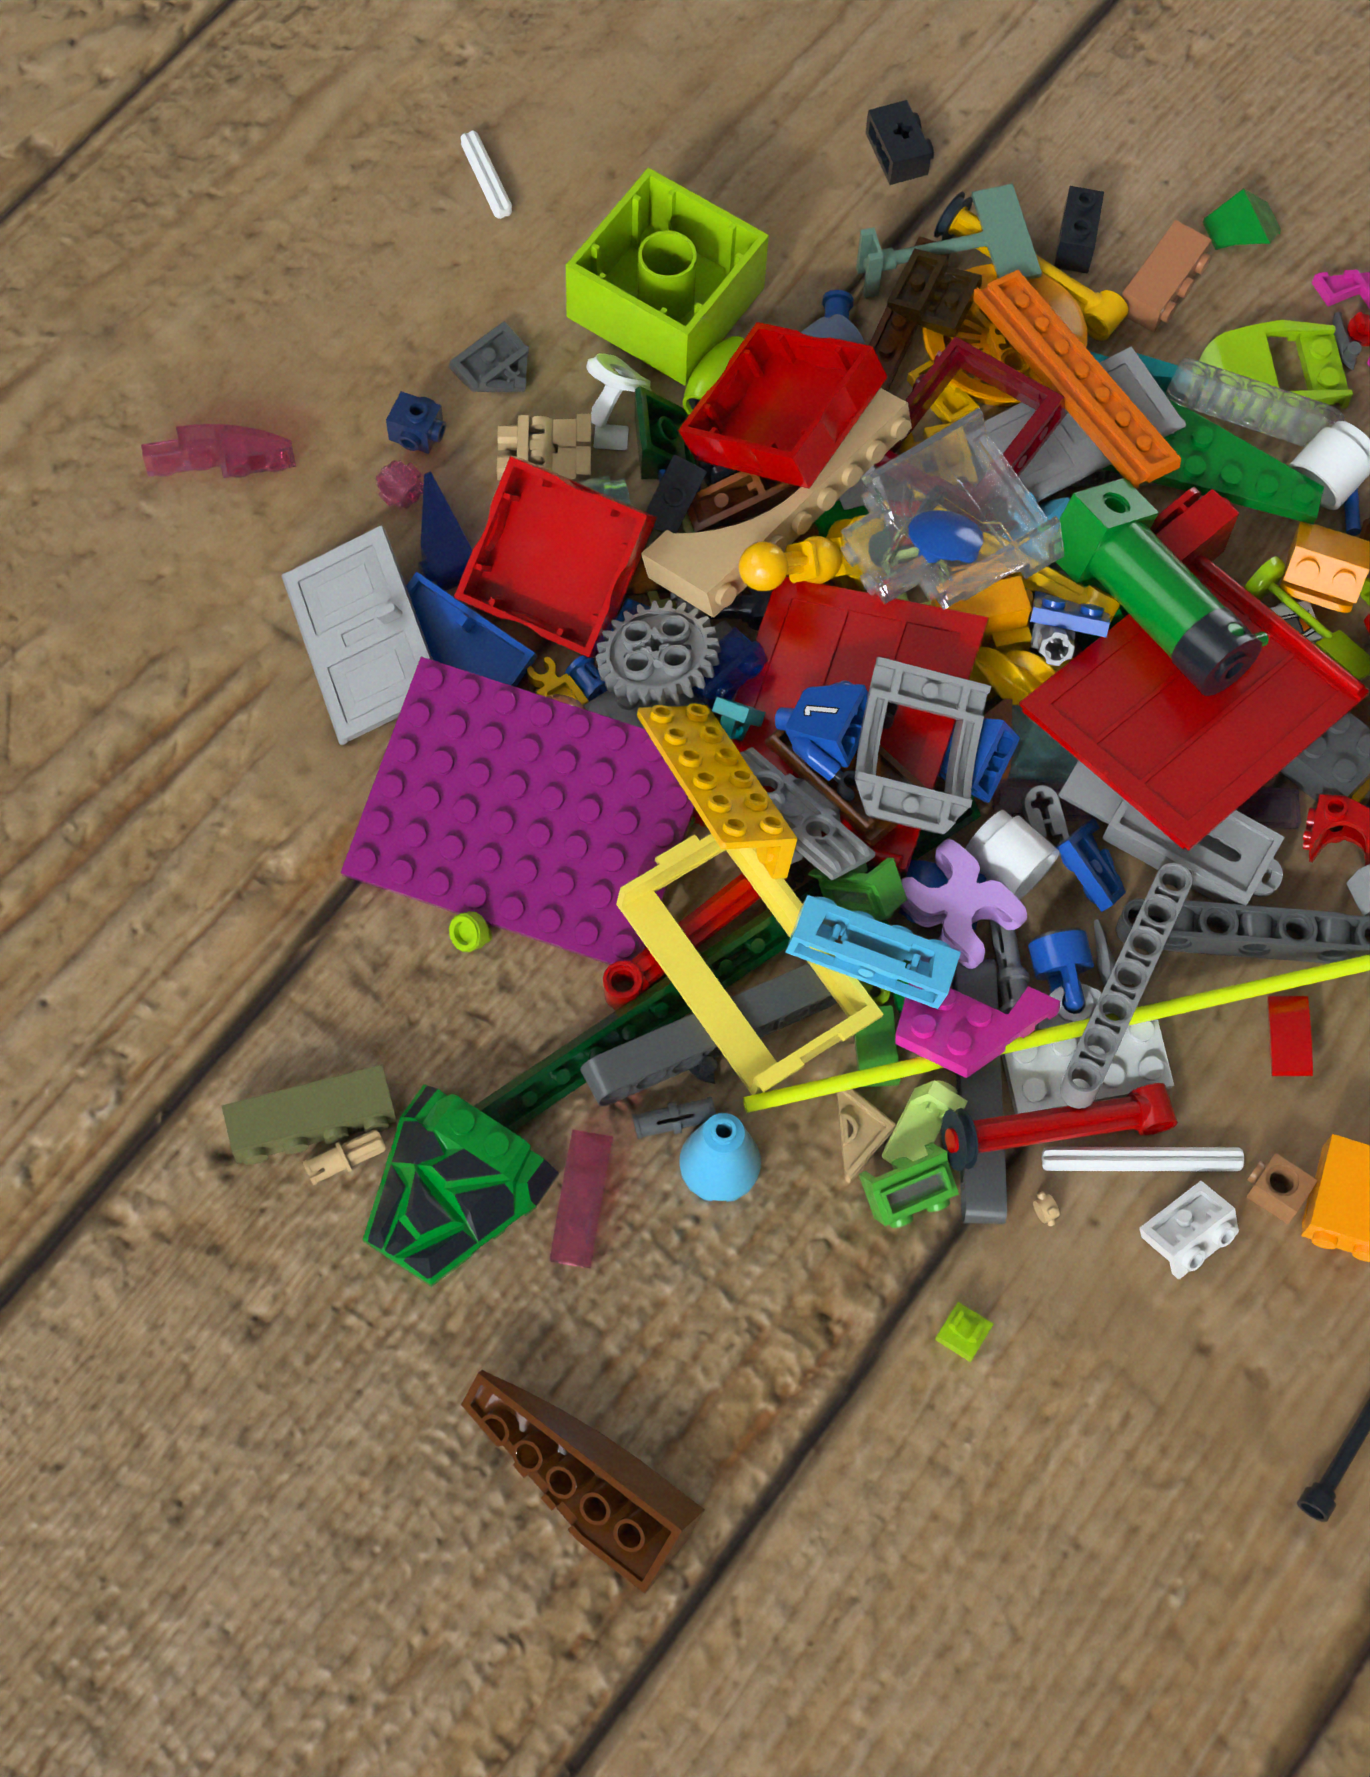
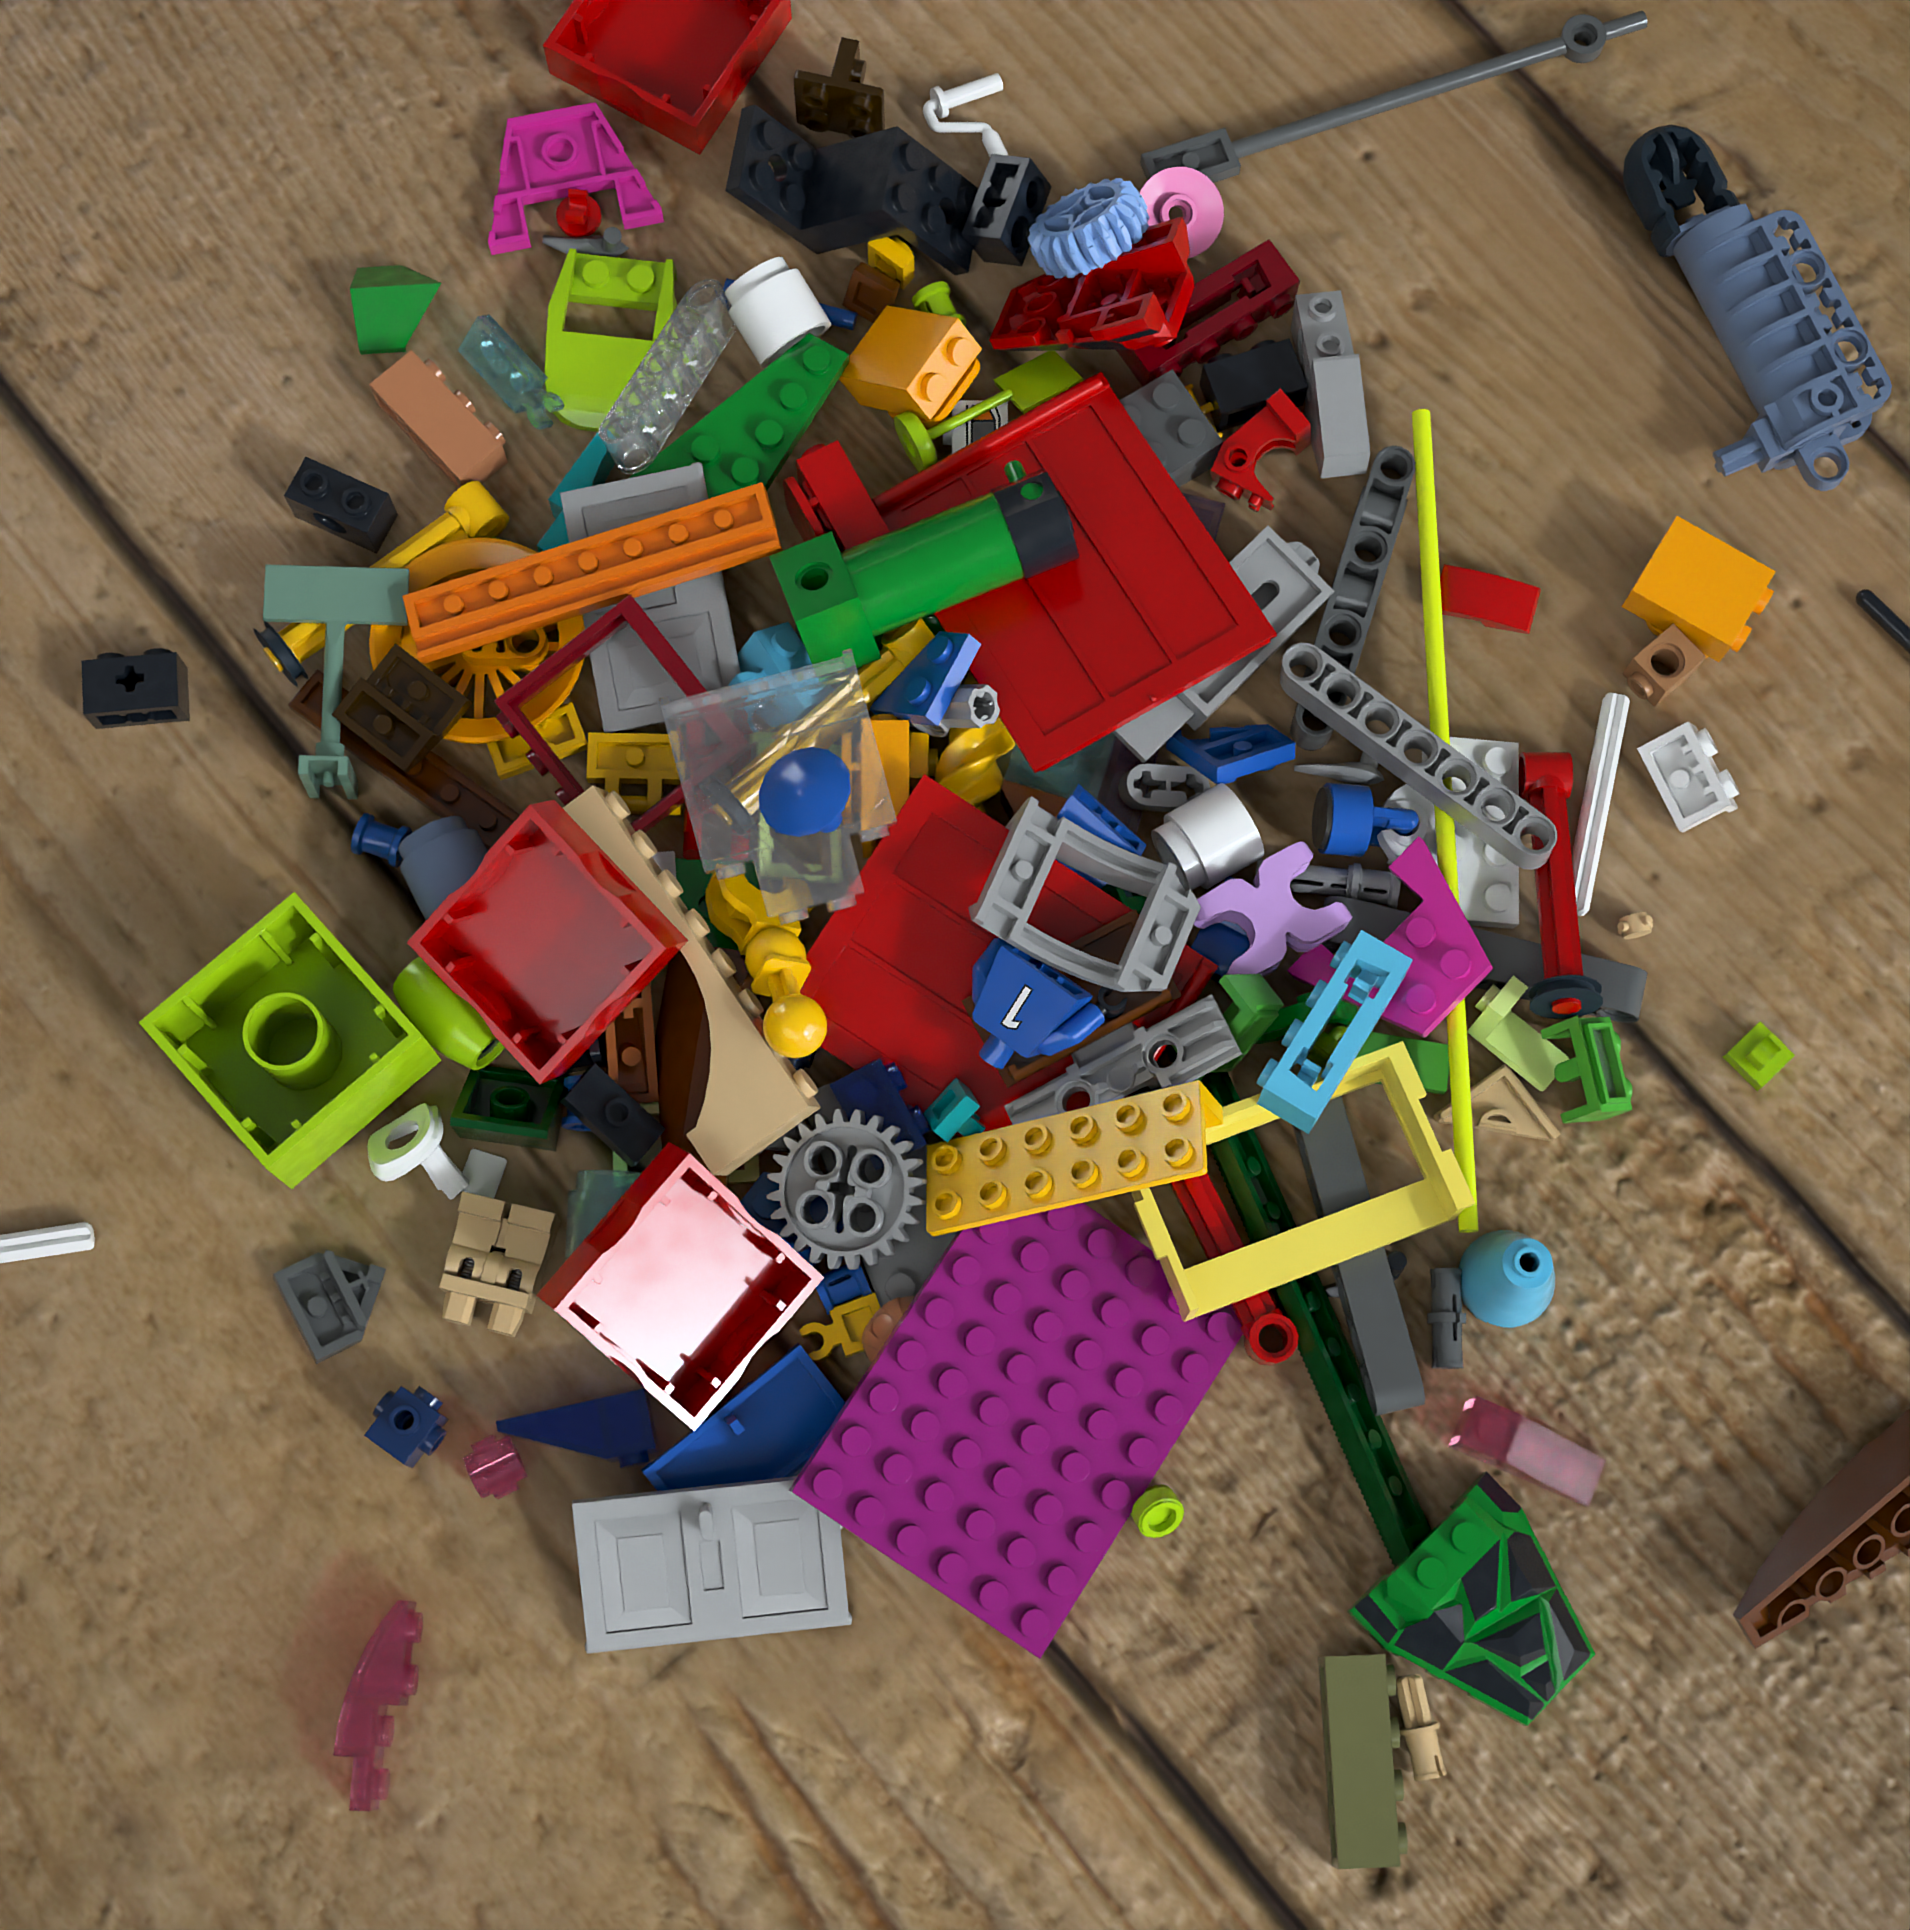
camera: 75 degrees left, 10 degrees up
none -> clear light blue plate [458,314,565,430]

